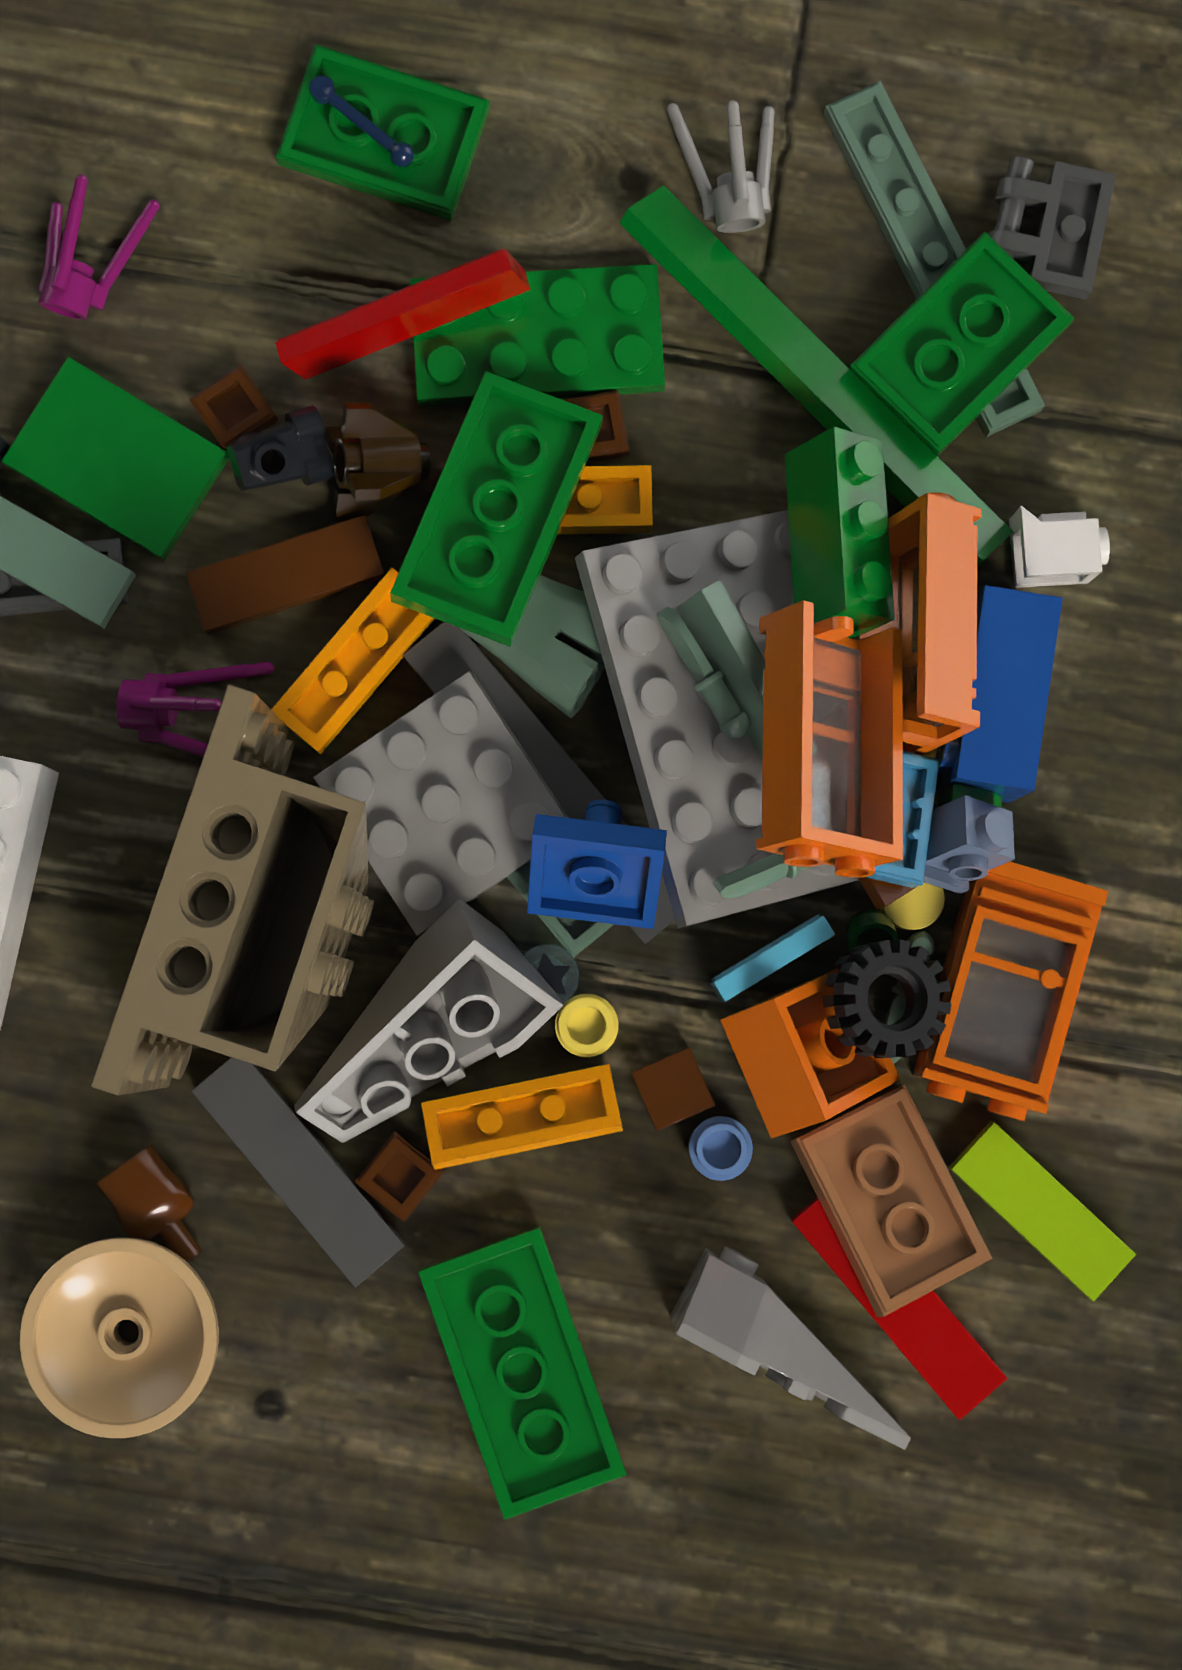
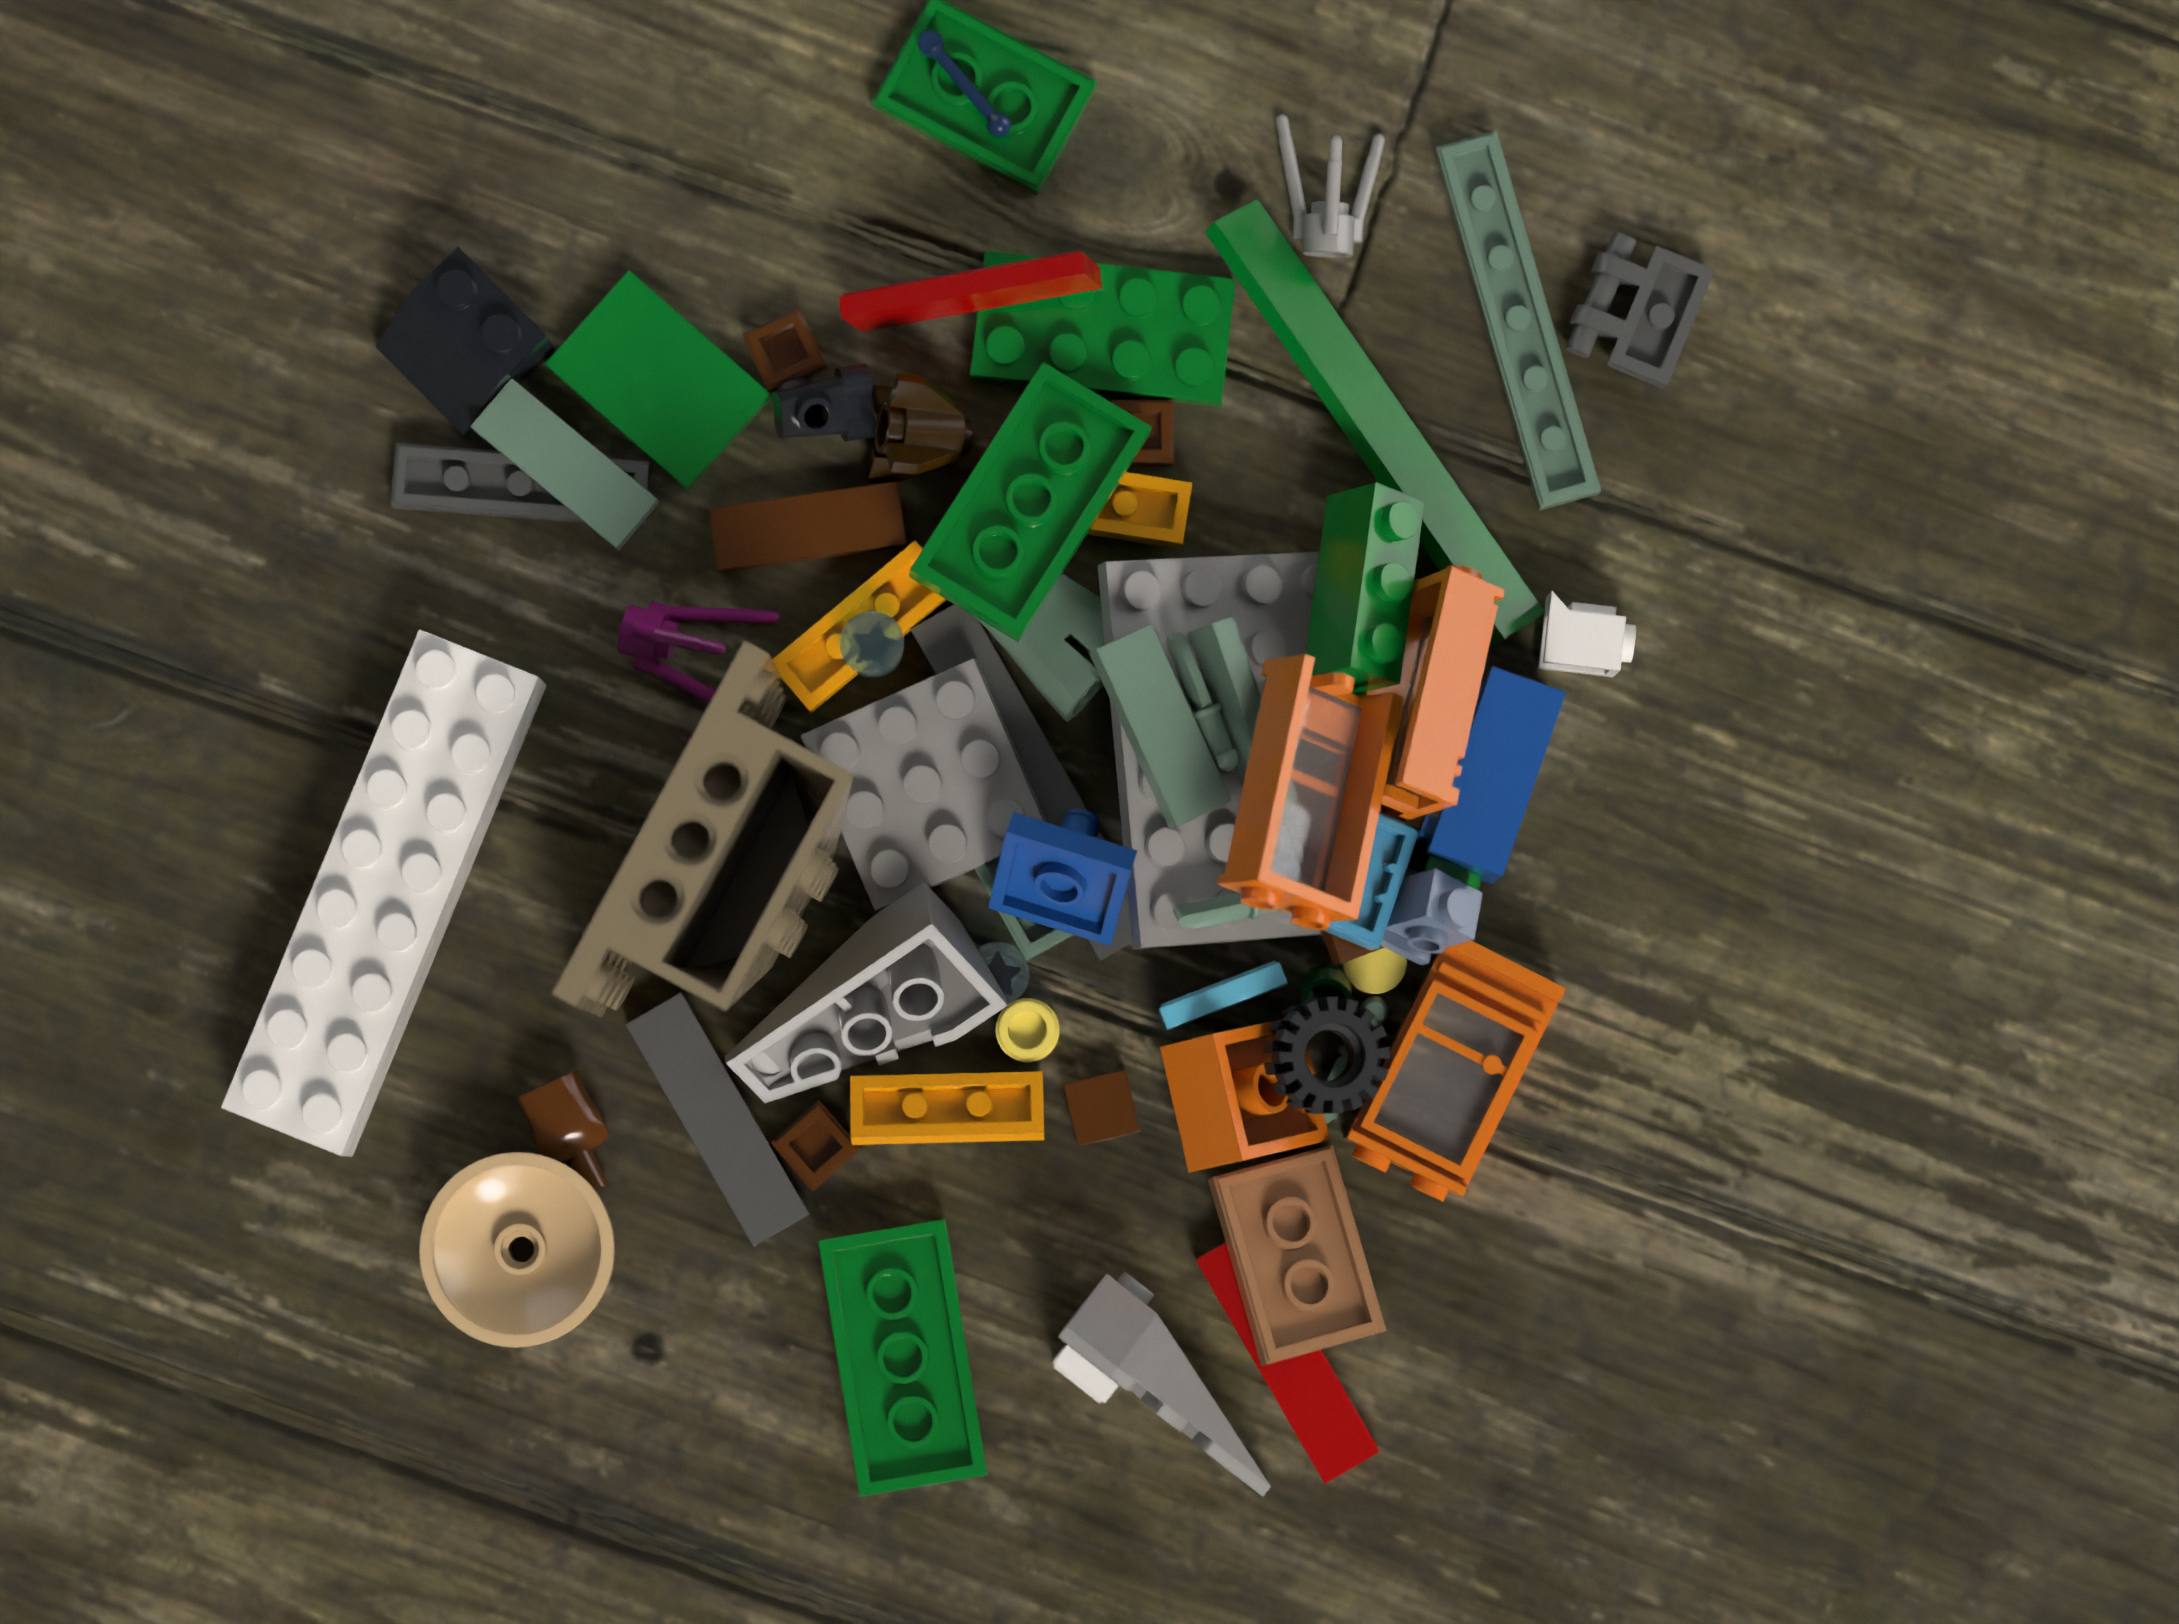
camera: 15 degrees right, 0 degrees up
magenta plant [38,174,160,320] -> none
medium blue plate [689,1116,753,1181] -> none
green tile [850,232,1074,456] -> none
lime tile [948,1121,1136,1302] -> none
none -> clear light blue tile [840,611,905,677]
none -> white tile [1053,1343,1119,1404]
none -> sand green tile [1089,624,1232,829]

